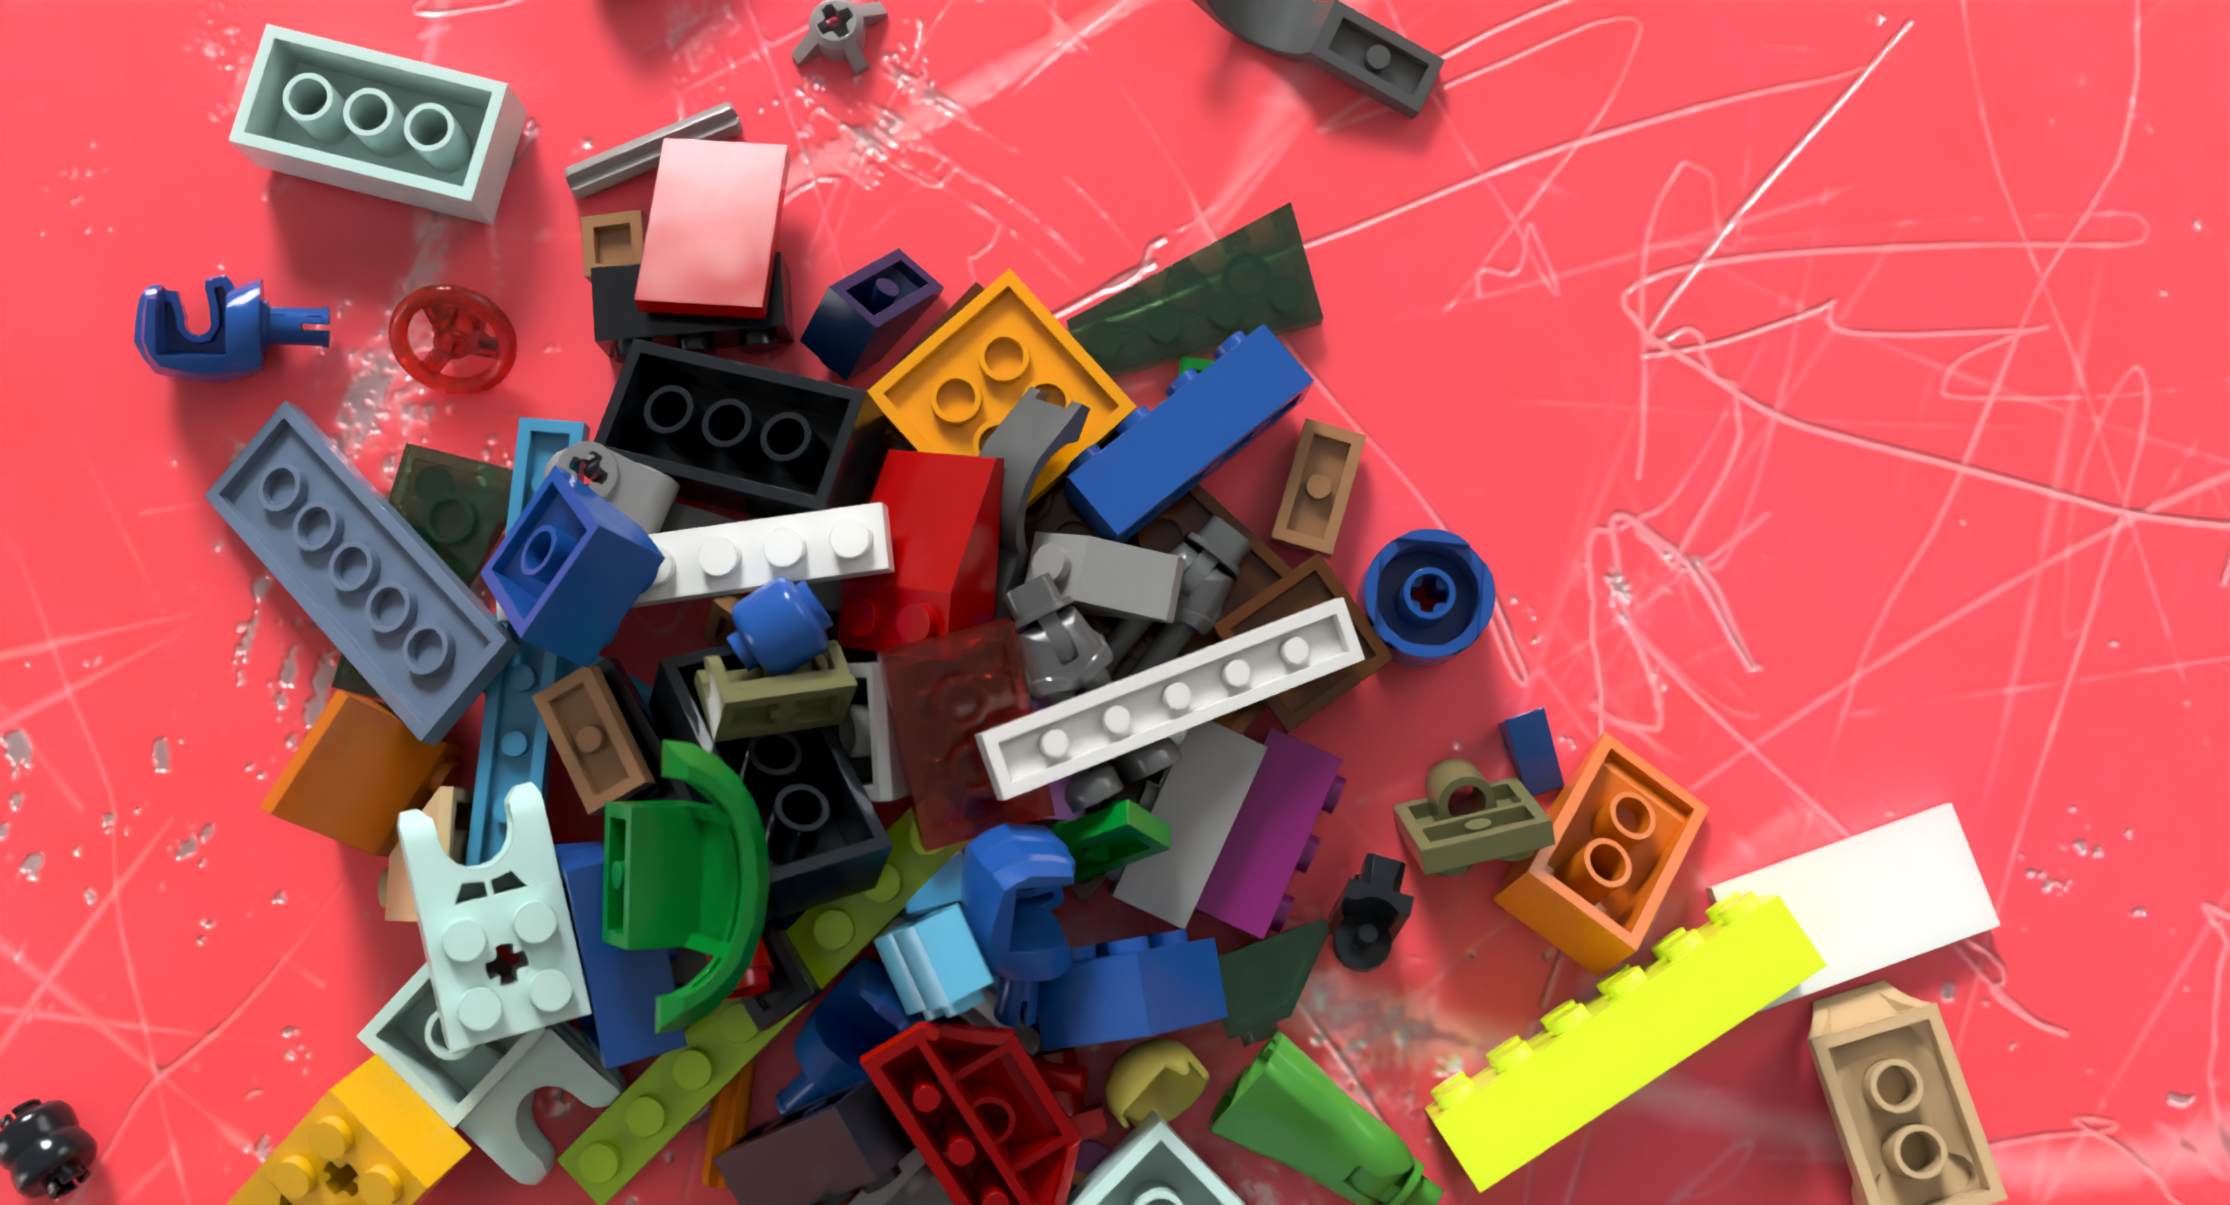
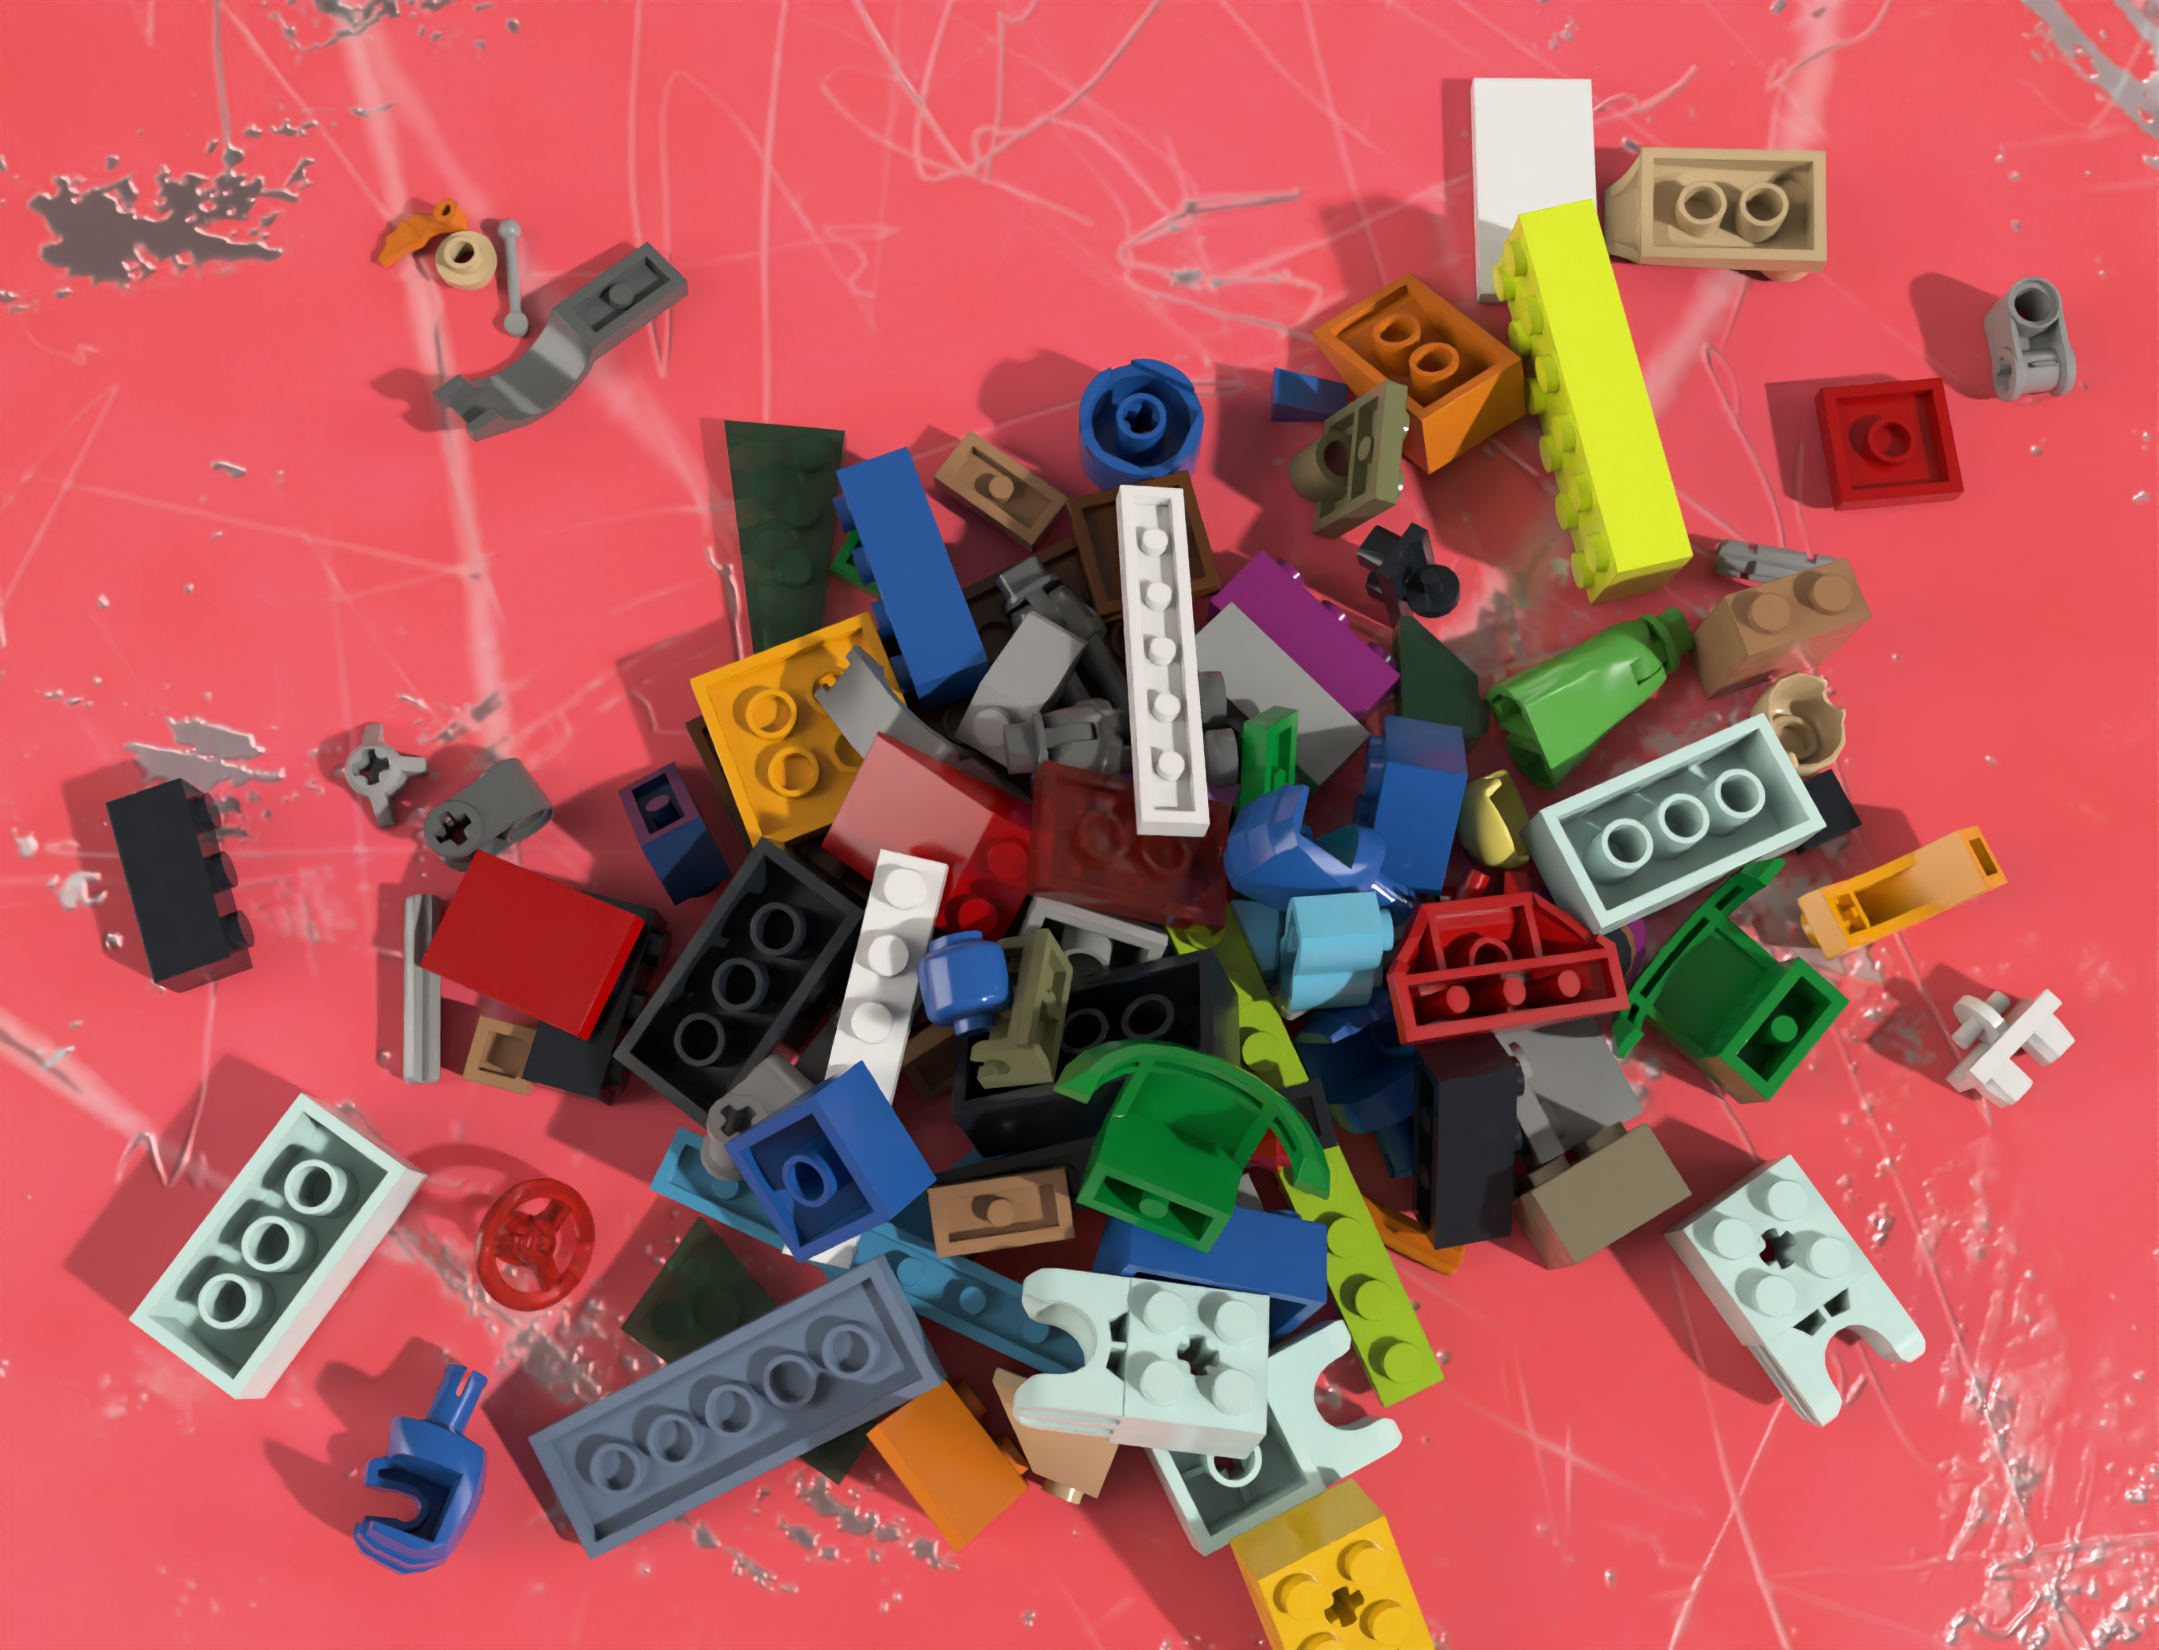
camera: 70 degrees left, 5 degrees down
none -> dark grey piece [424,758,556,872]

